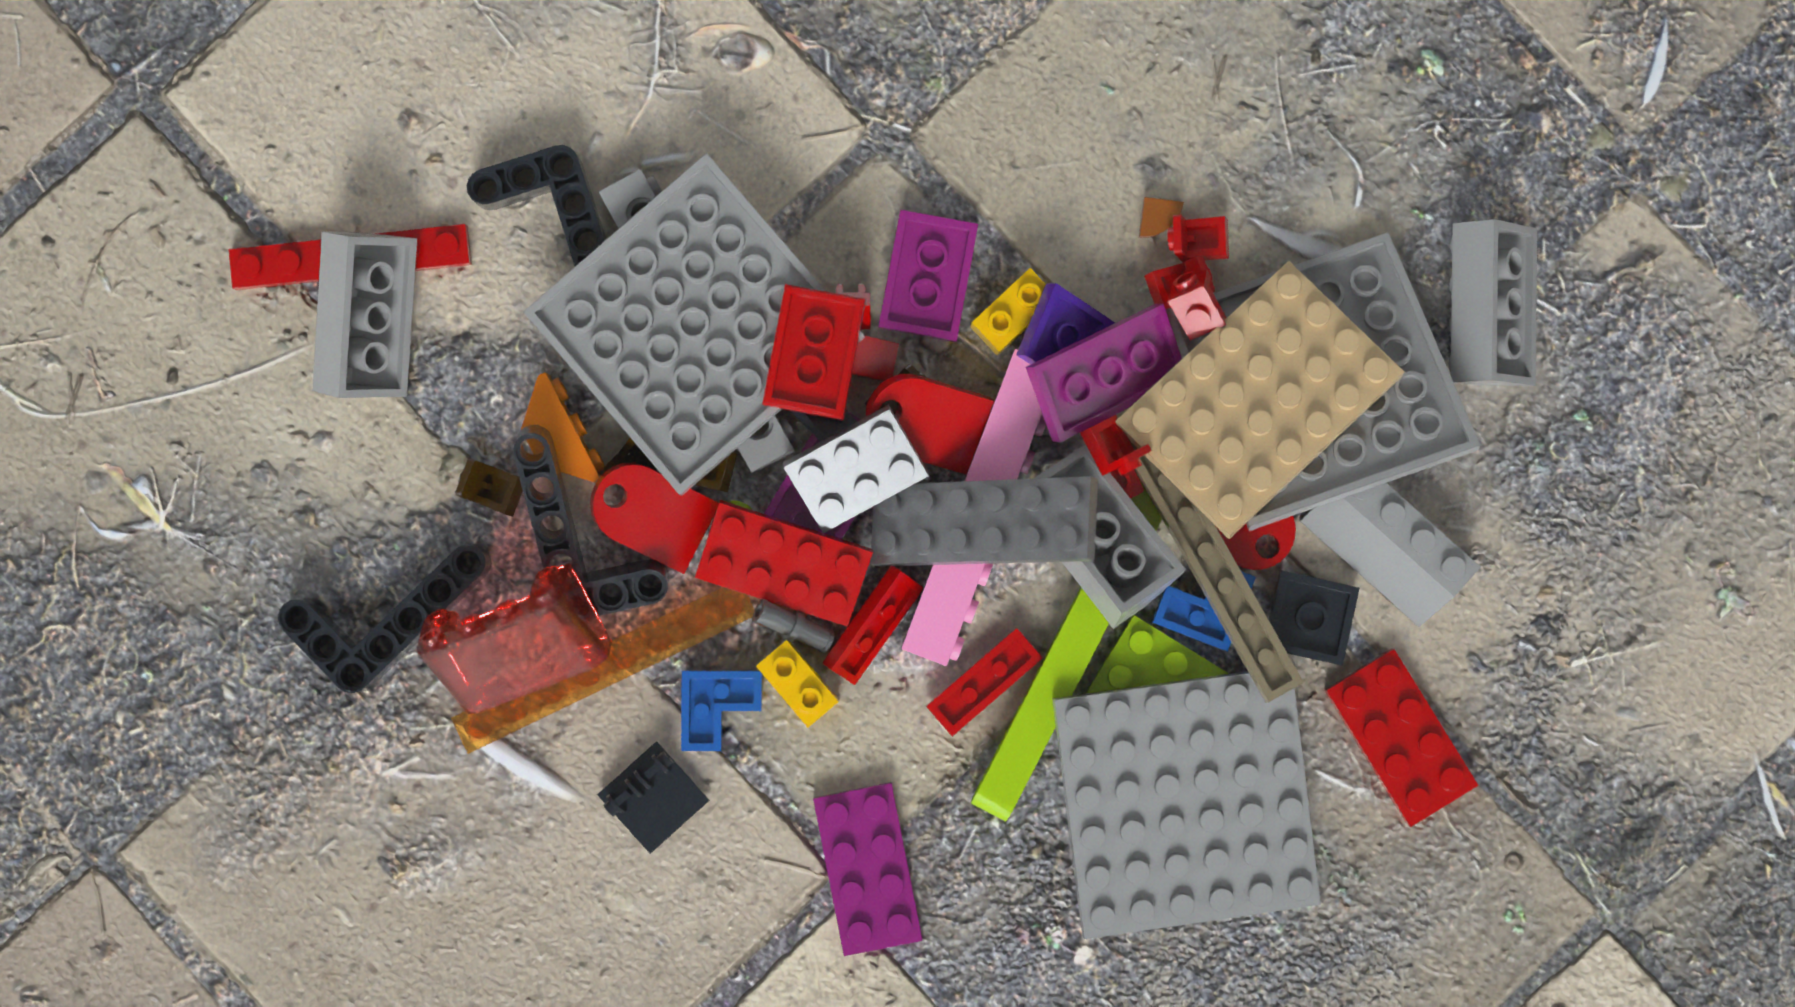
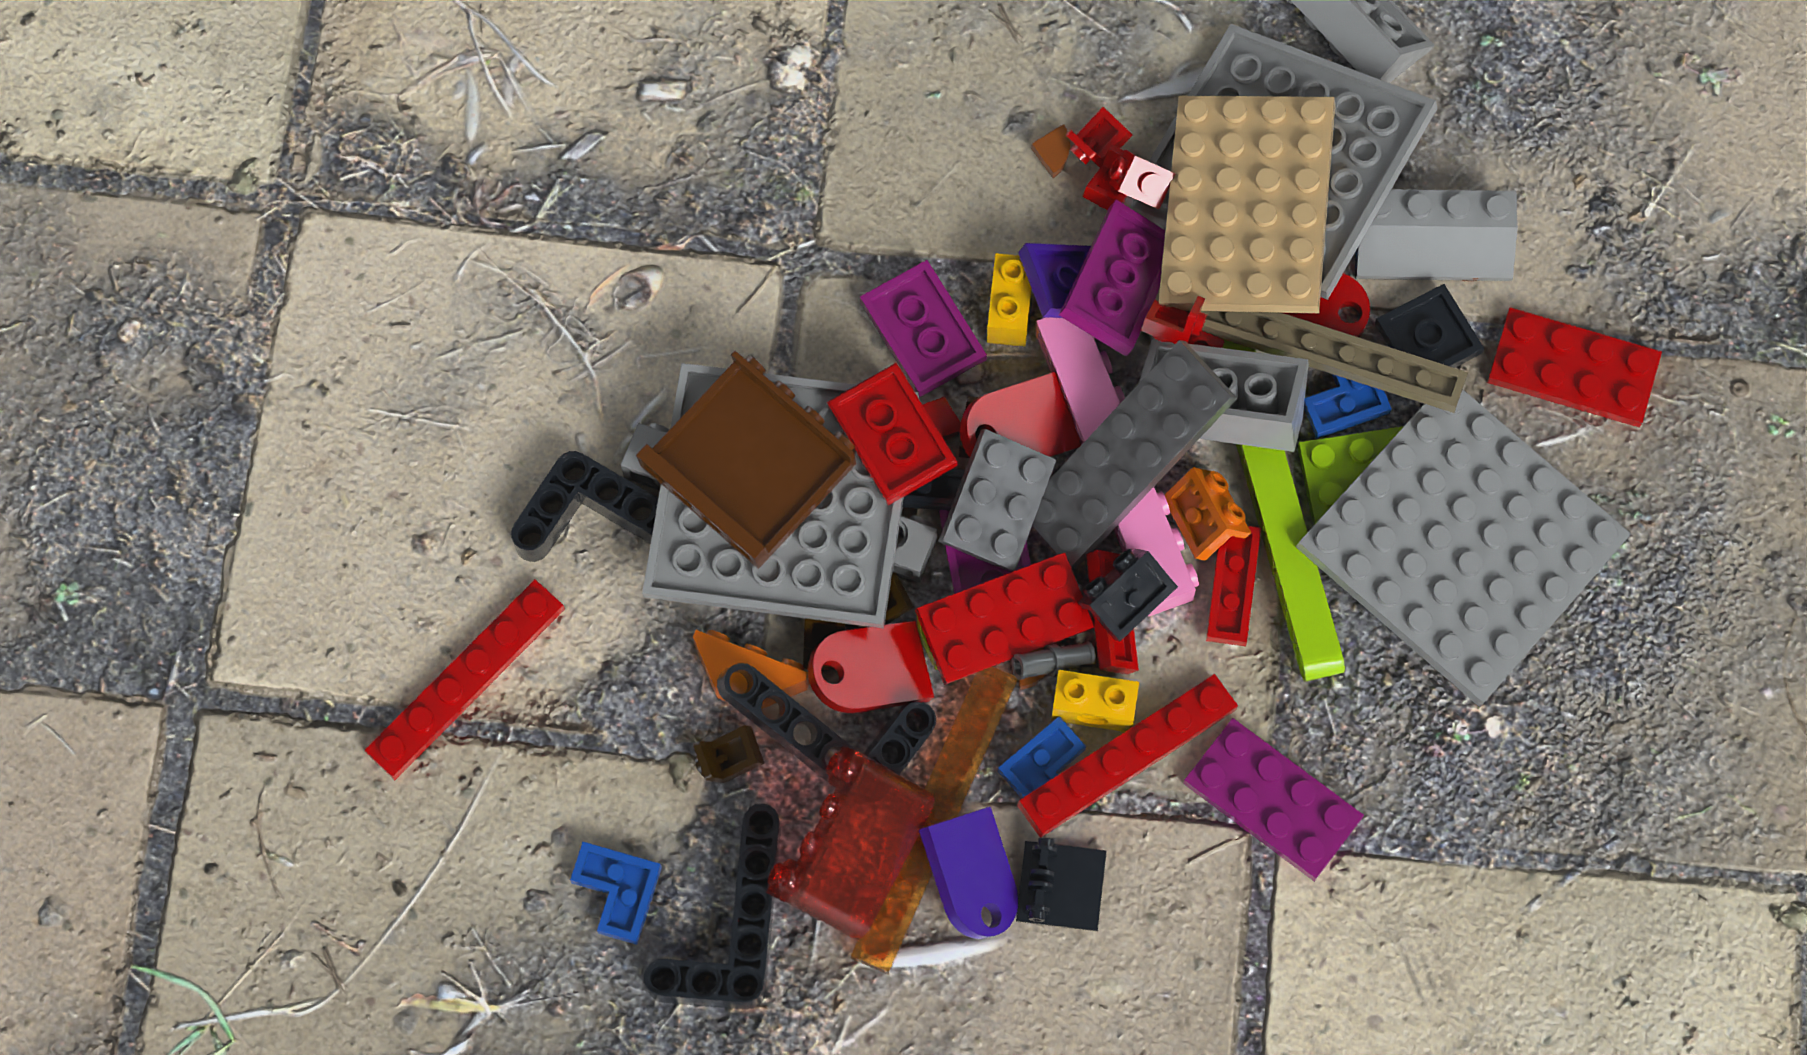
camera: 40 degrees left, 15 degrees down
light grey slope [312,231,417,398] -> none
none -> blue plate [570,842,662,945]
none -> reddish brown panel [636,351,857,569]
none -> dark purple tile [919,806,1018,939]
none -> red plate [1017,674,1238,838]
none -> black bracket [1078,549,1178,641]
none -> orange bracket [1164,467,1251,561]

